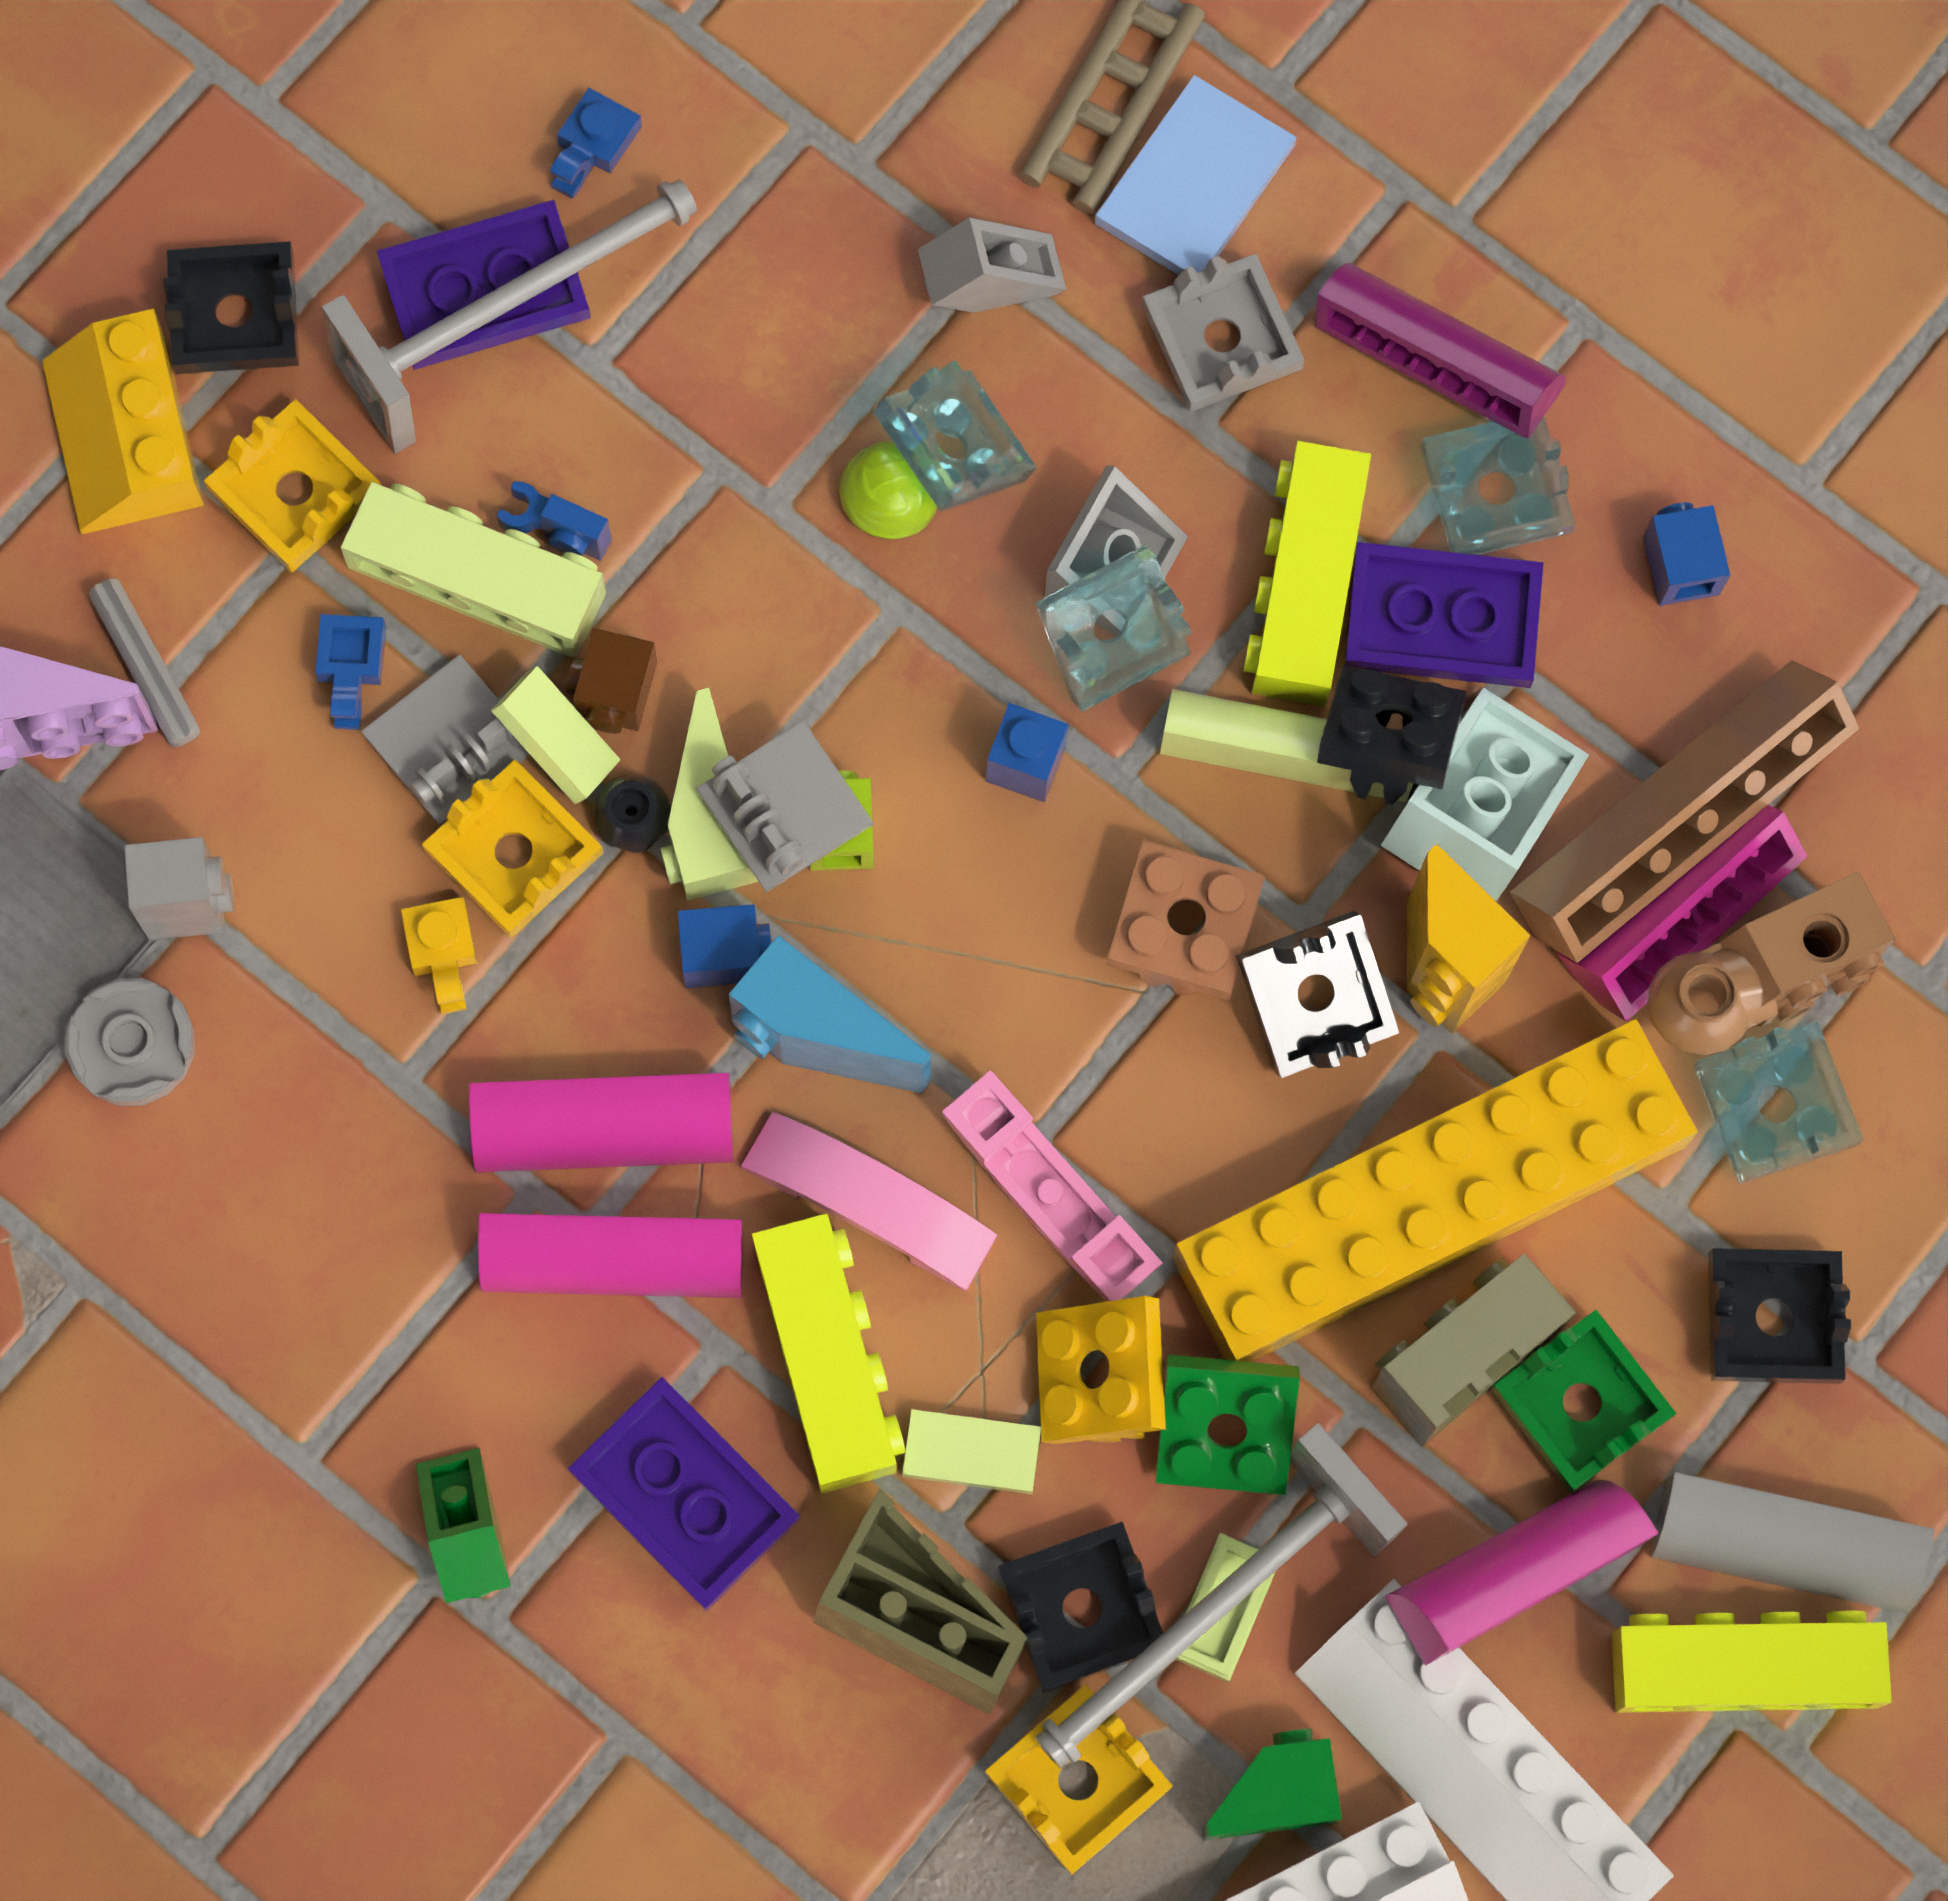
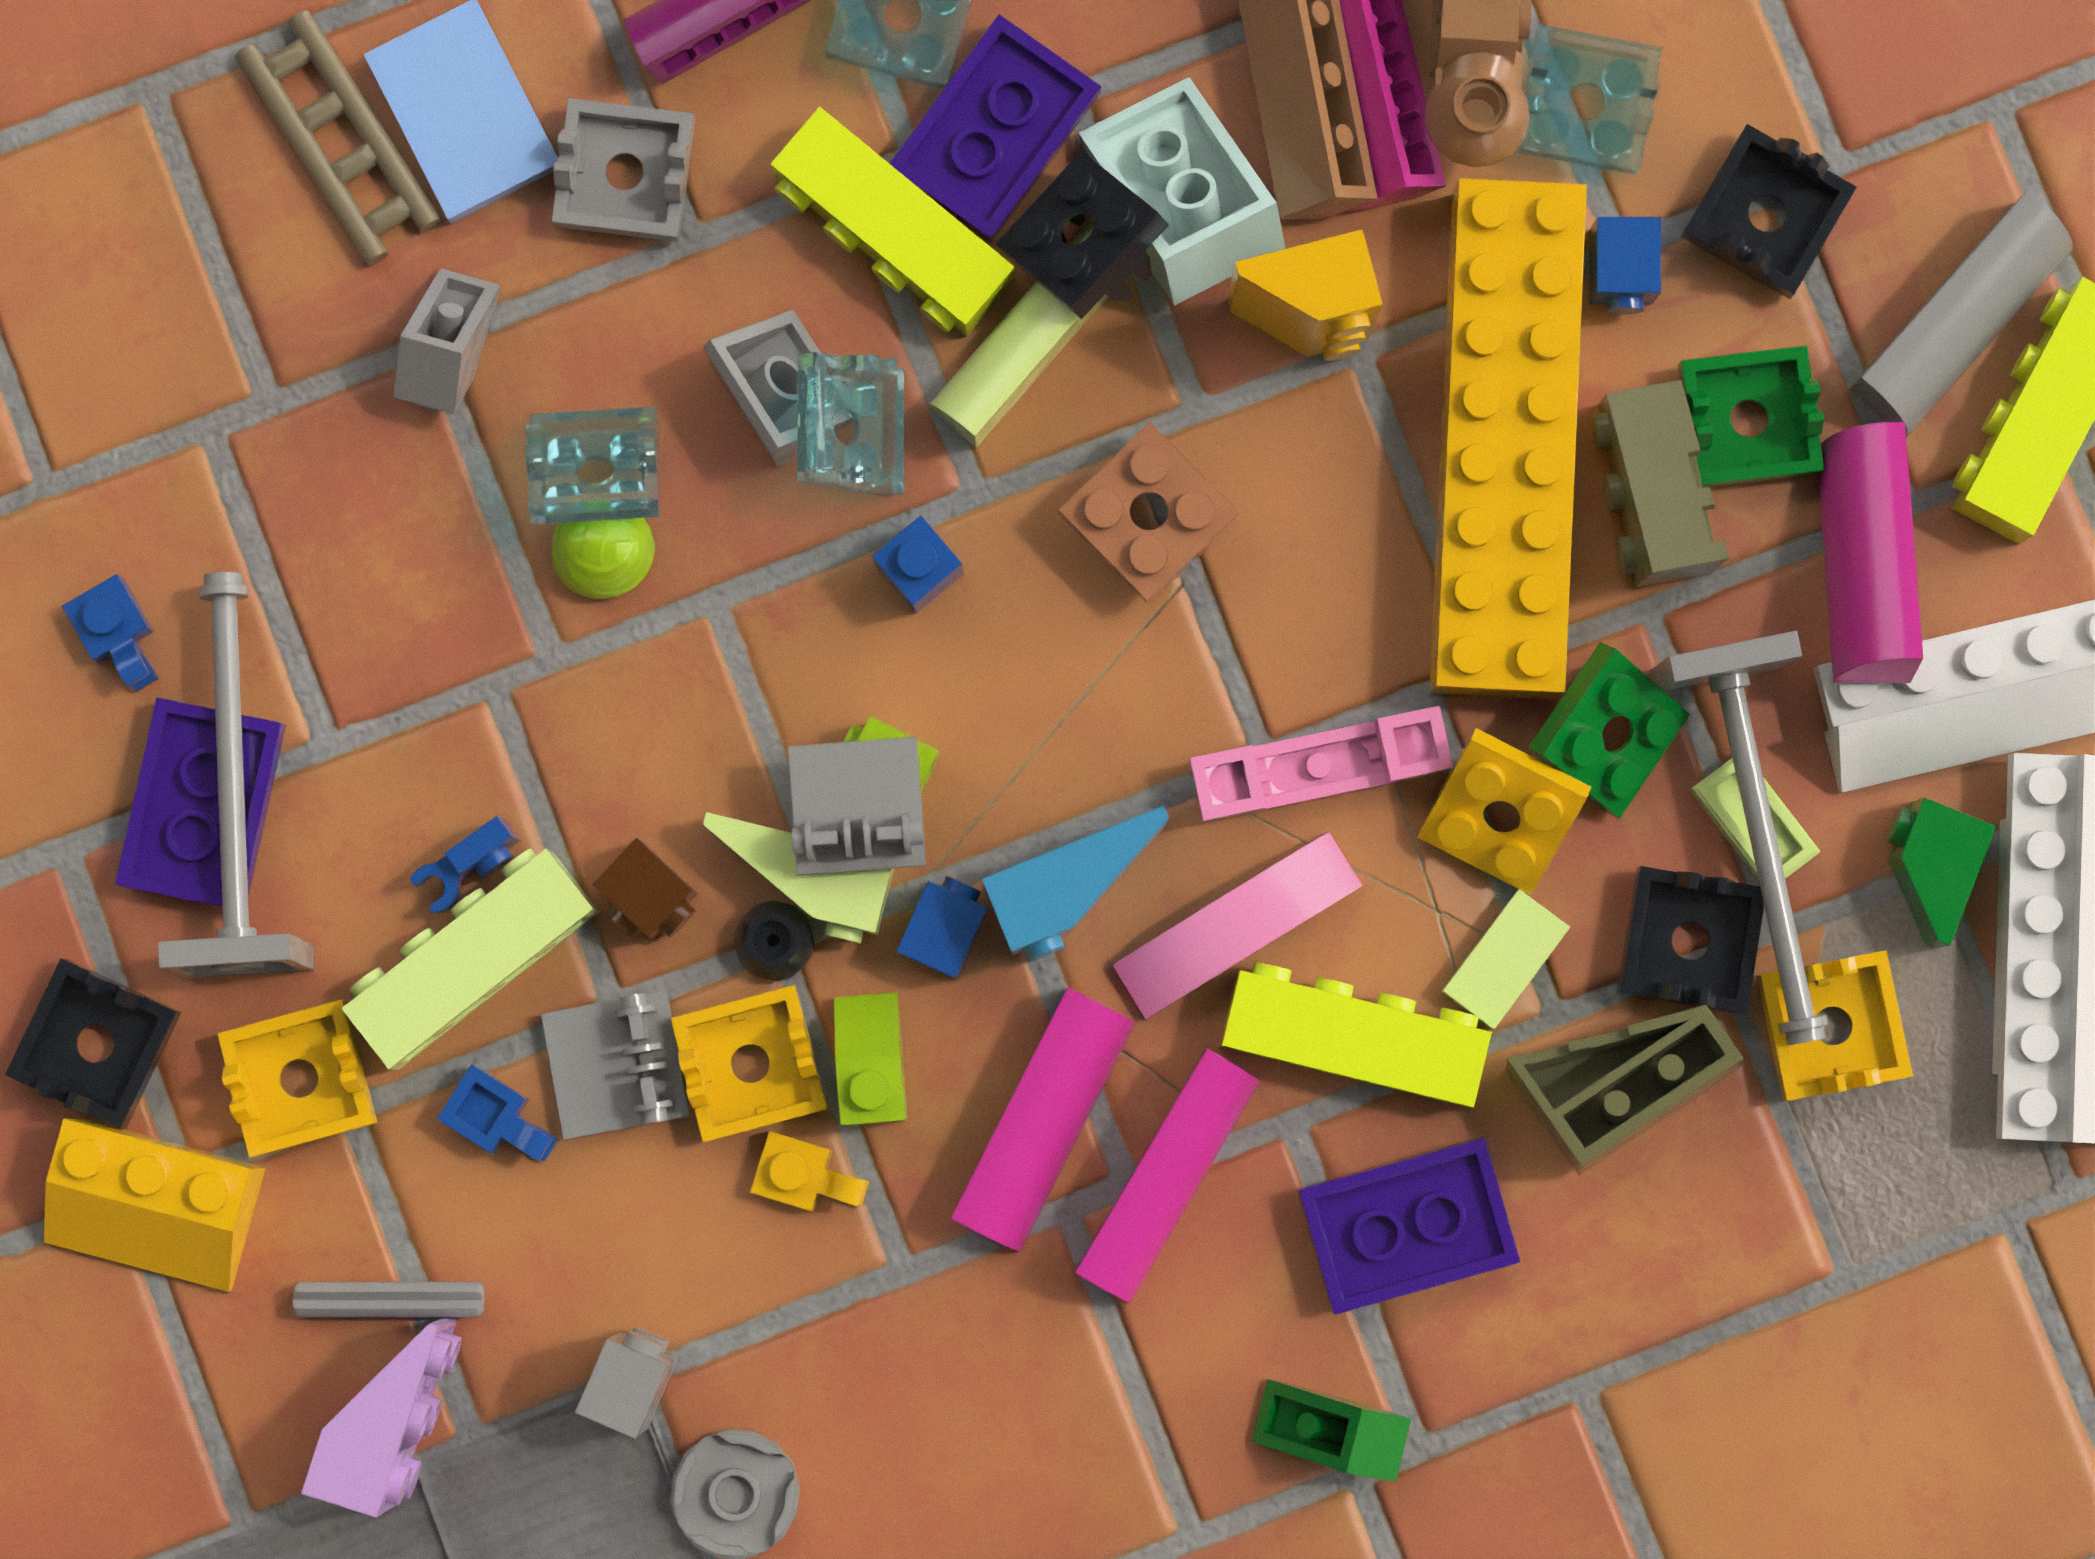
camera: 55 degrees left, 10 degrees up
yellowish green tile [491,666,621,804] -> none
piece [1236,911,1399,1078] -> none
none -> lime slope [834,992,908,1125]
none -> blue brick [1589,217,1661,315]

